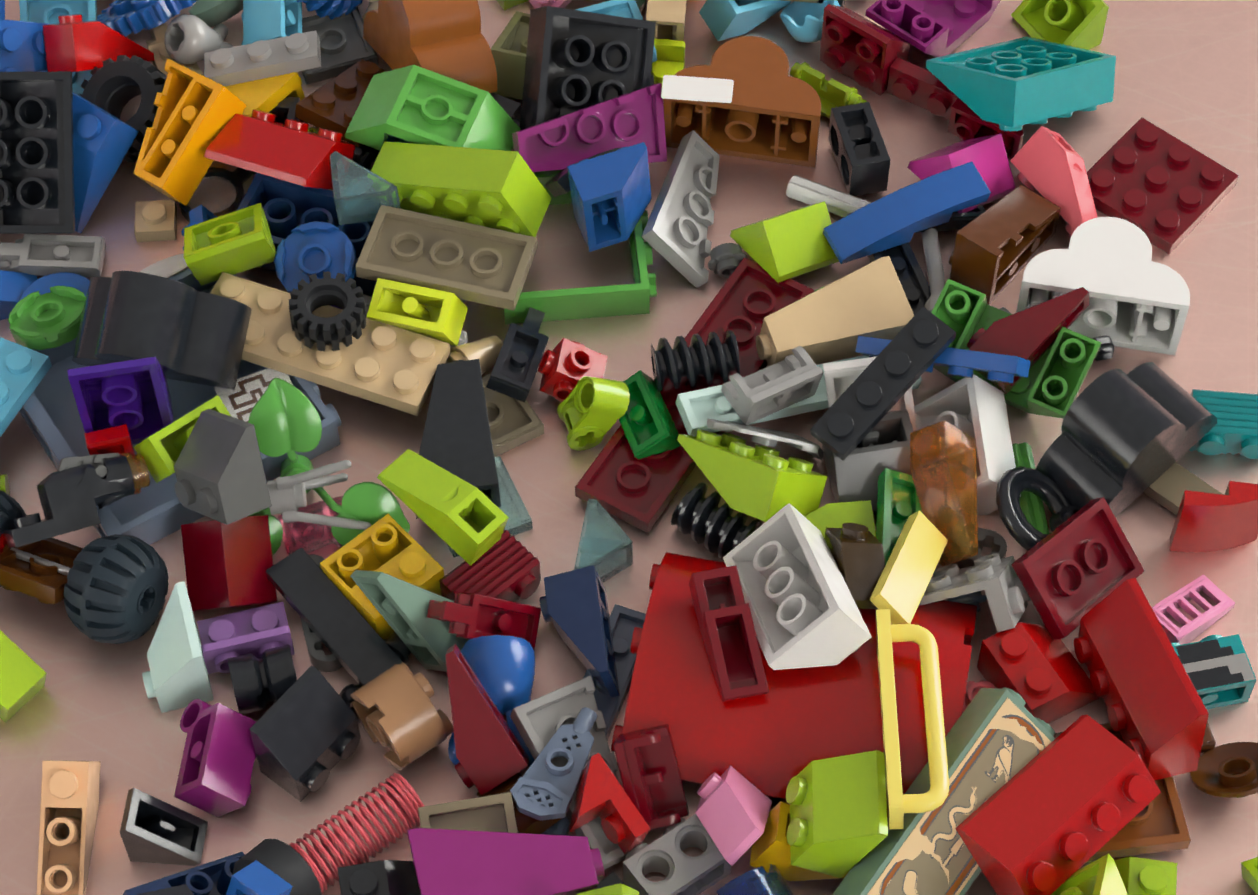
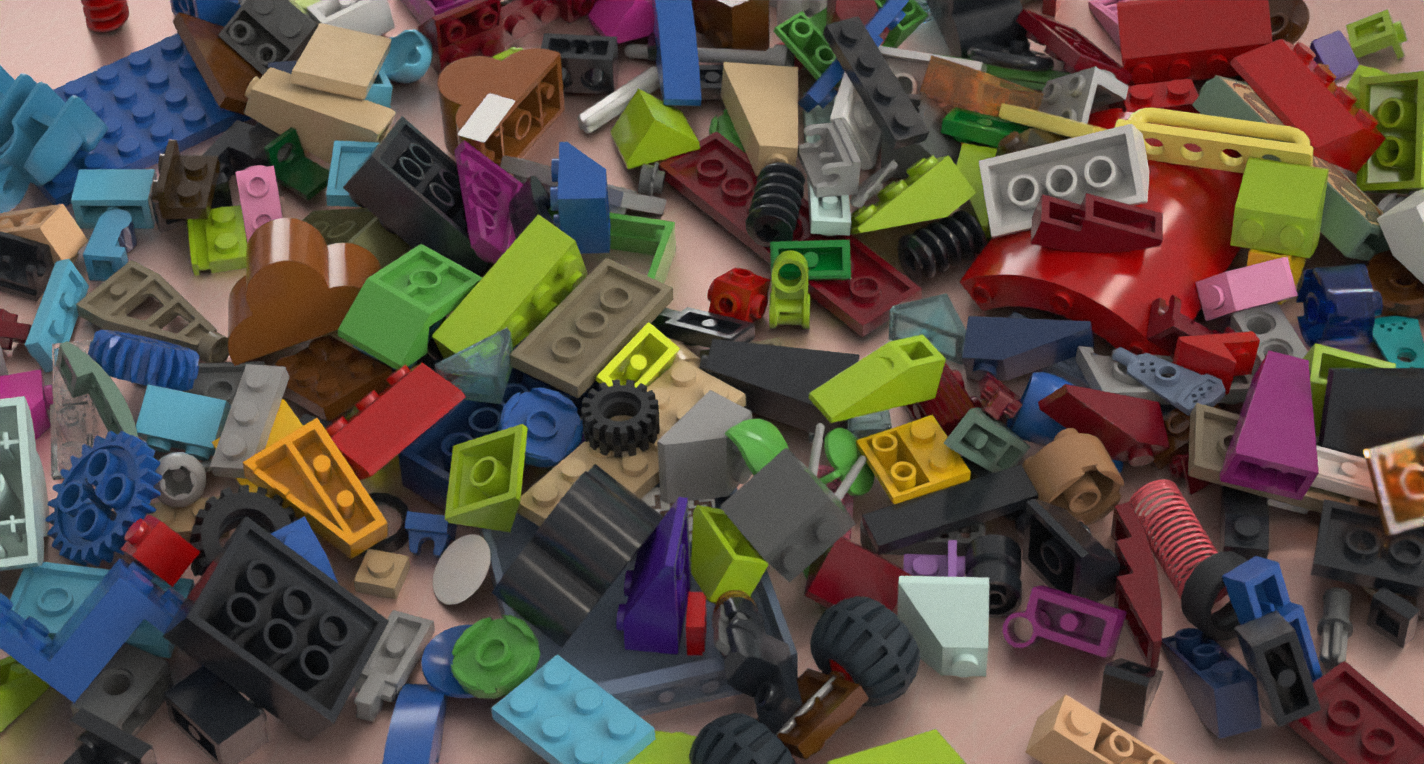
camera: 70 degrees left, 10 degrees down
none -> light grey slope [657,390,752,503]
none -> dark red slope [1111,502,1162,669]
none -> slope [1310,30,1360,81]

